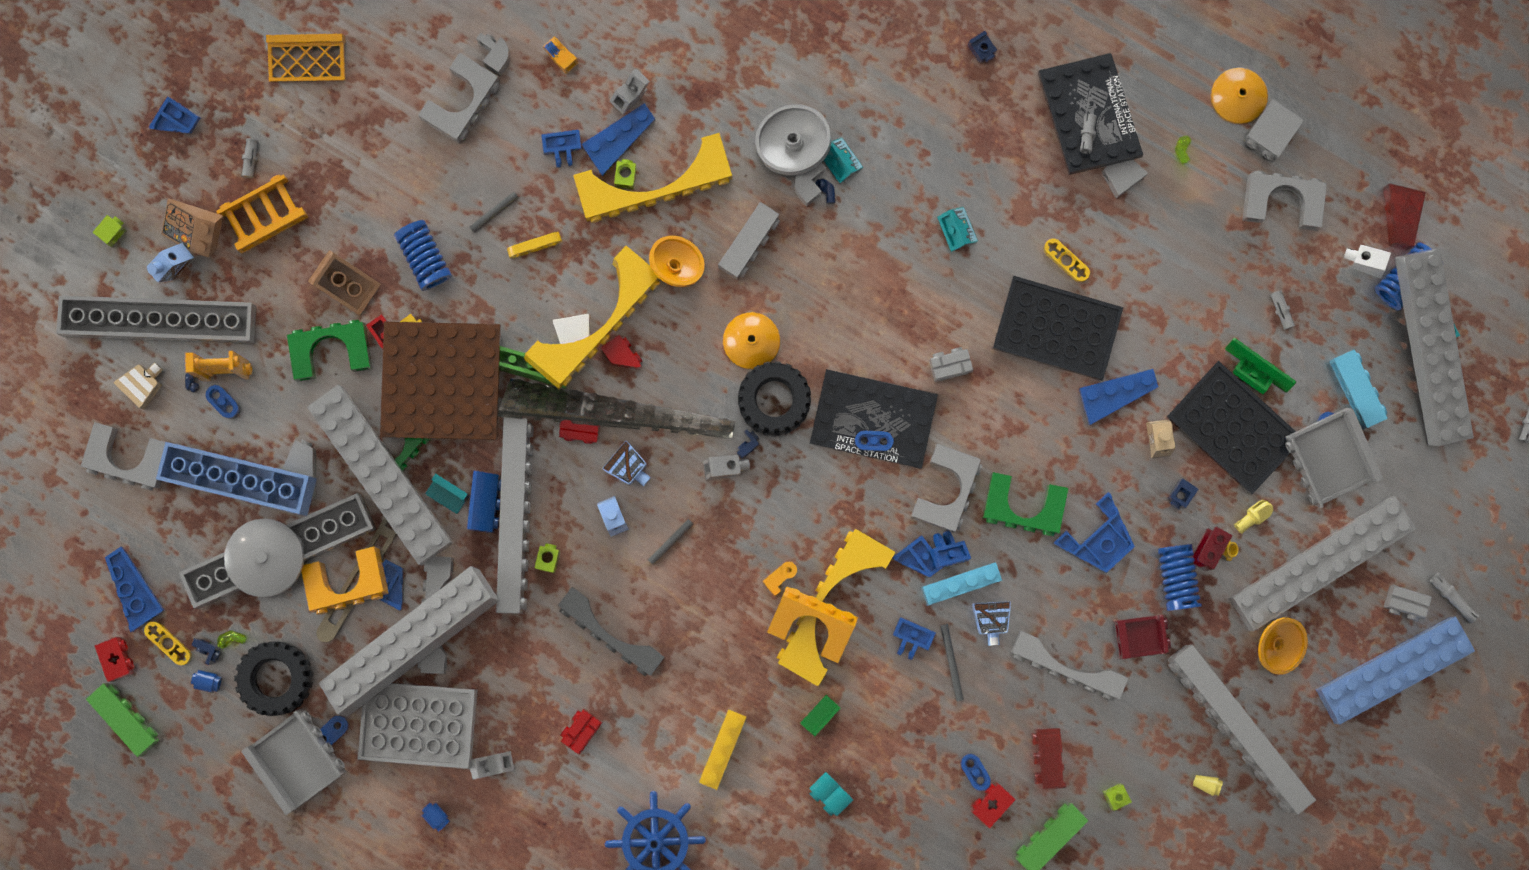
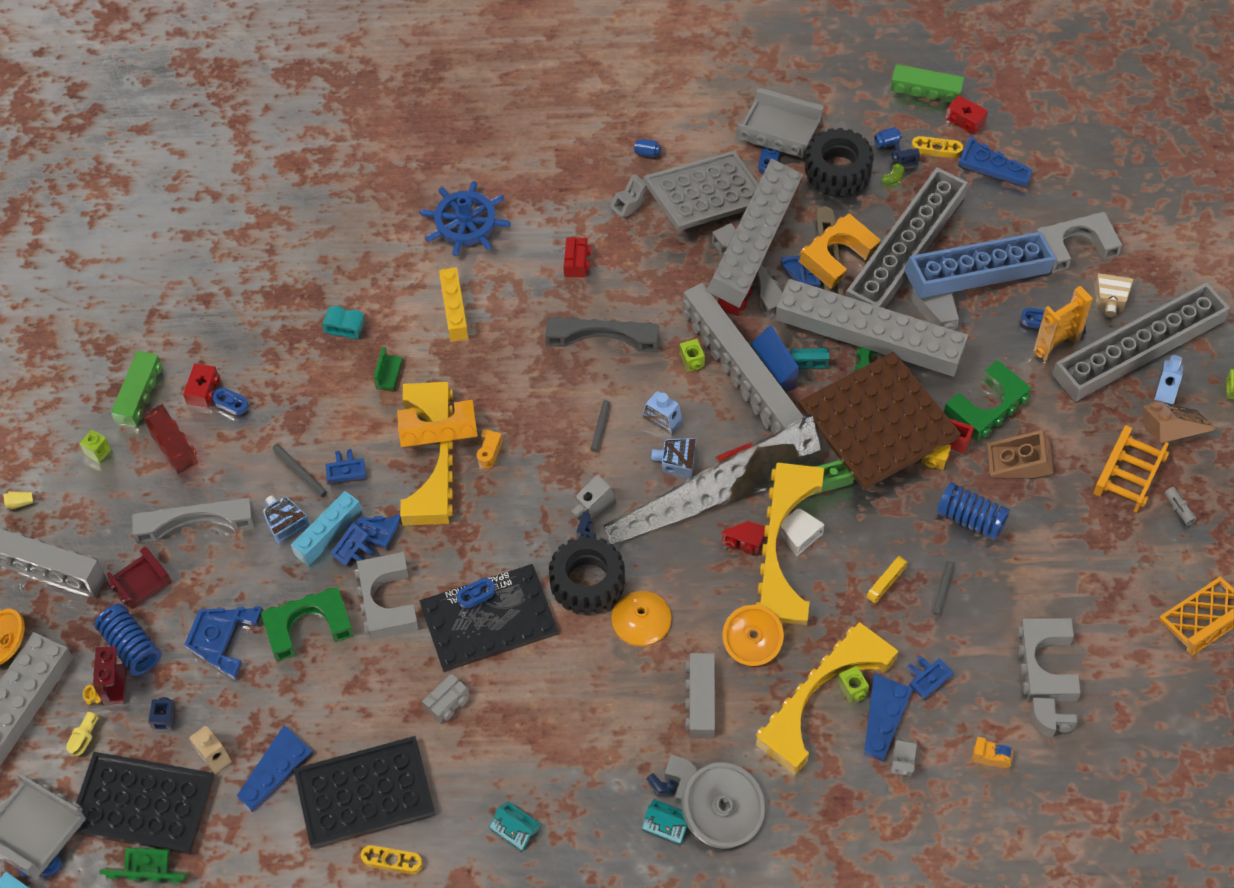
camera: 155 degrees right, 25 degrees down
light grey dish [224,519,304,597] -> none

